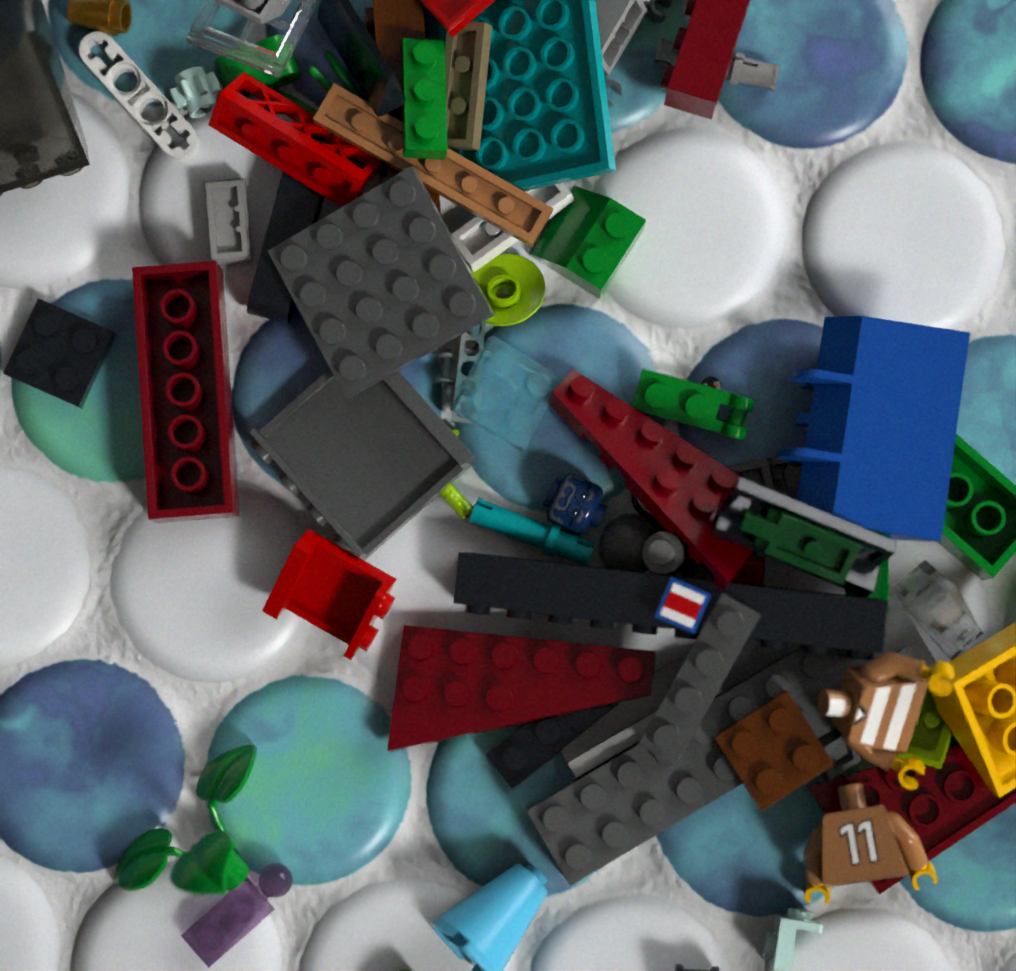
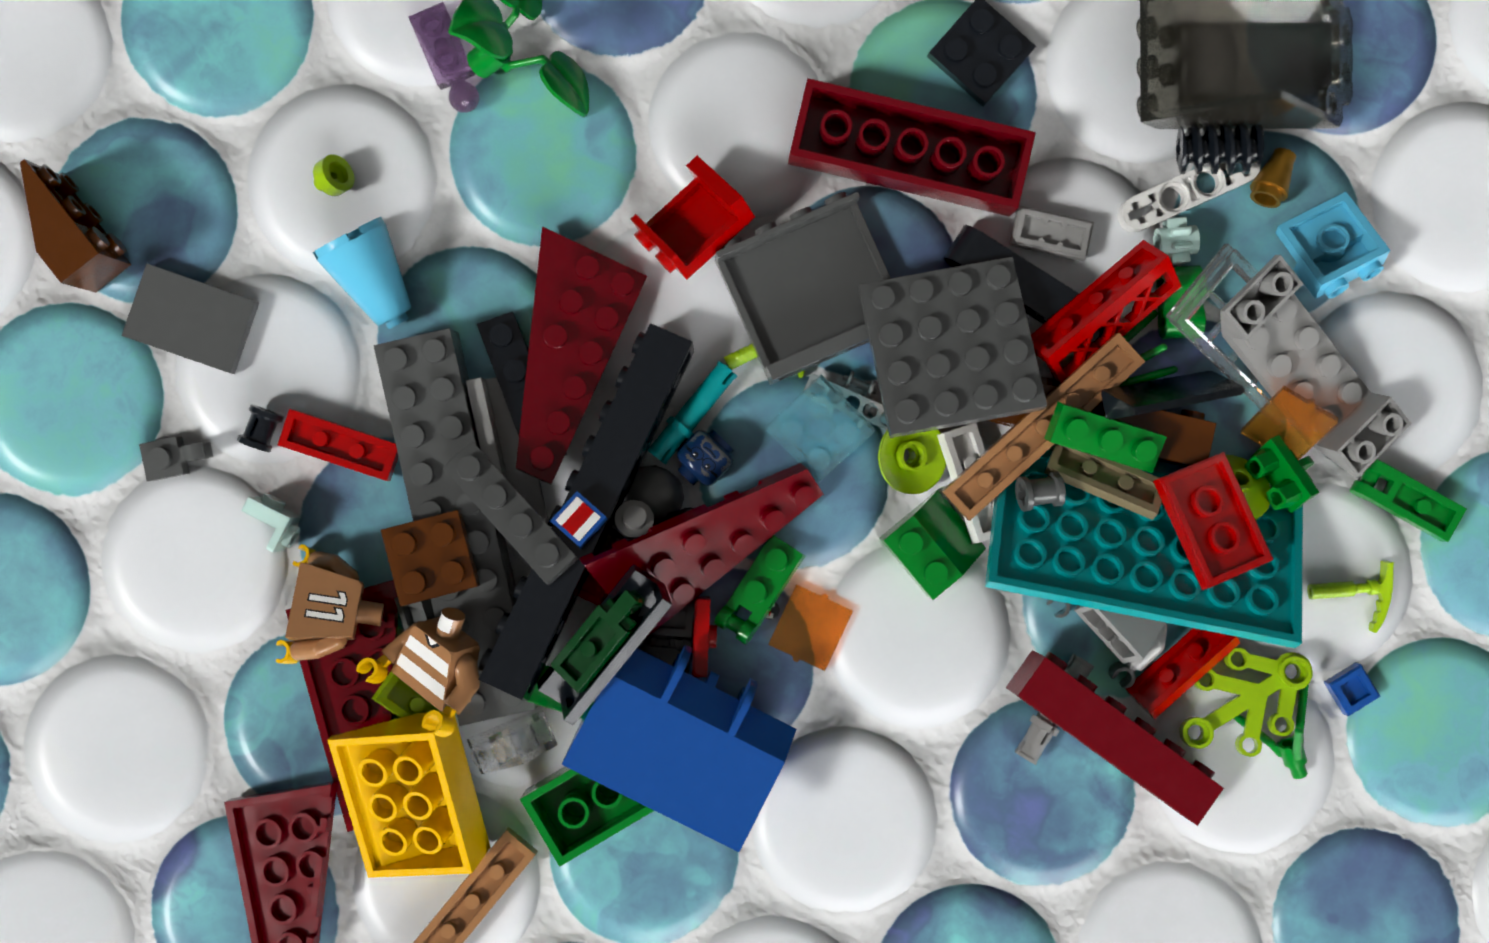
camera: 110 degrees right, 5 degrees up
none -> red plate [277,409,398,481]
none -> red plate [692,596,717,677]
none -> clear orange piece [768,584,853,671]
none -> dark grey bush [1015,471,1066,511]
none -> black piece [1176,124,1264,174]

